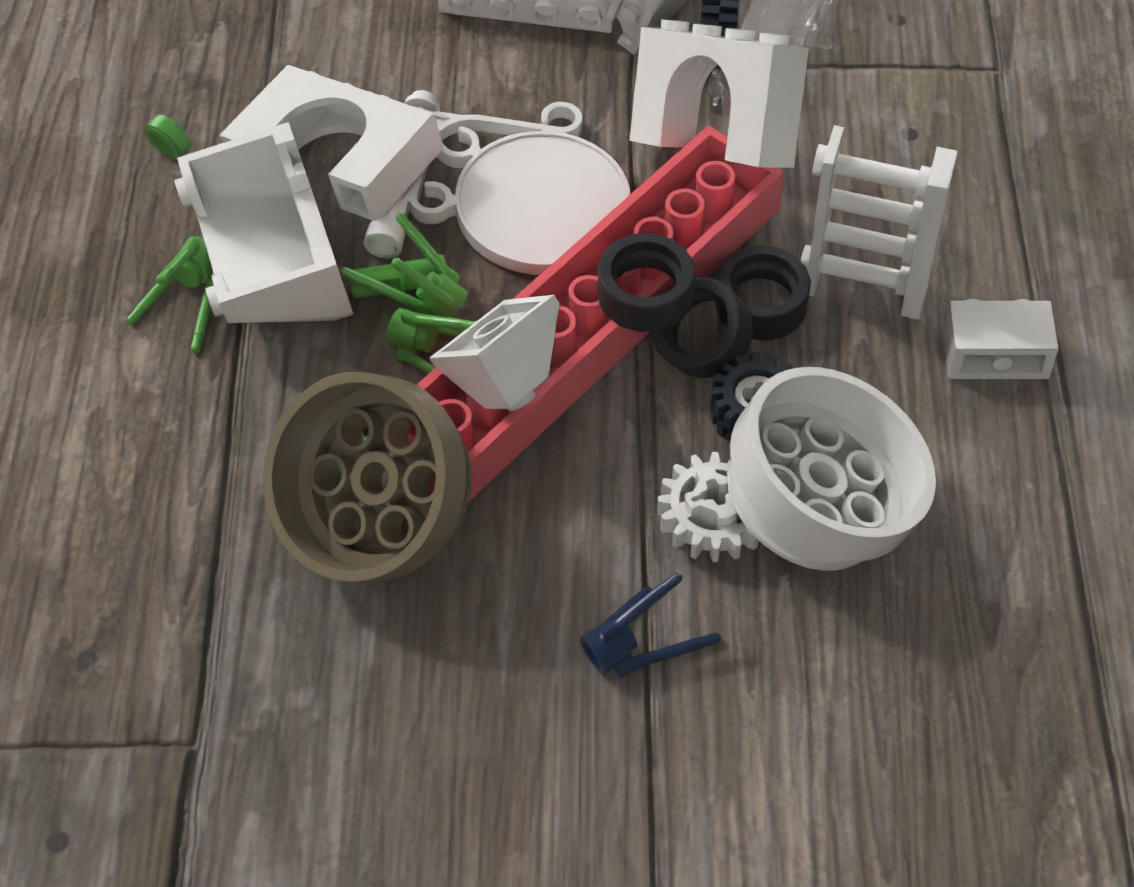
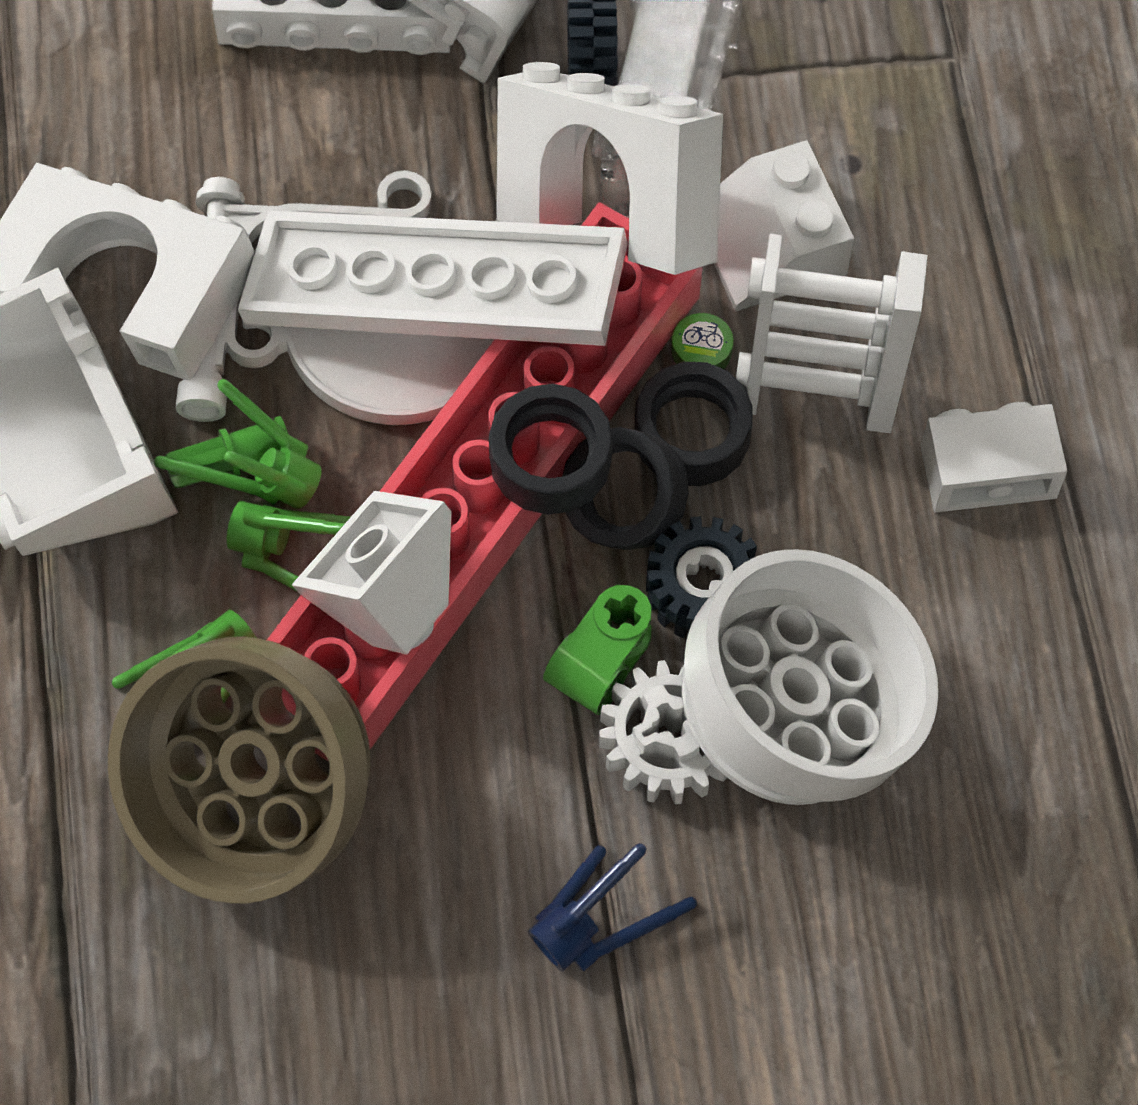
camera: 10 degrees left, 10 degrees up
none -> white plate [238,210,628,346]
none -> bright green piece [543,585,651,716]
none -> tile [671,313,733,369]
none -> white slope [713,140,854,312]

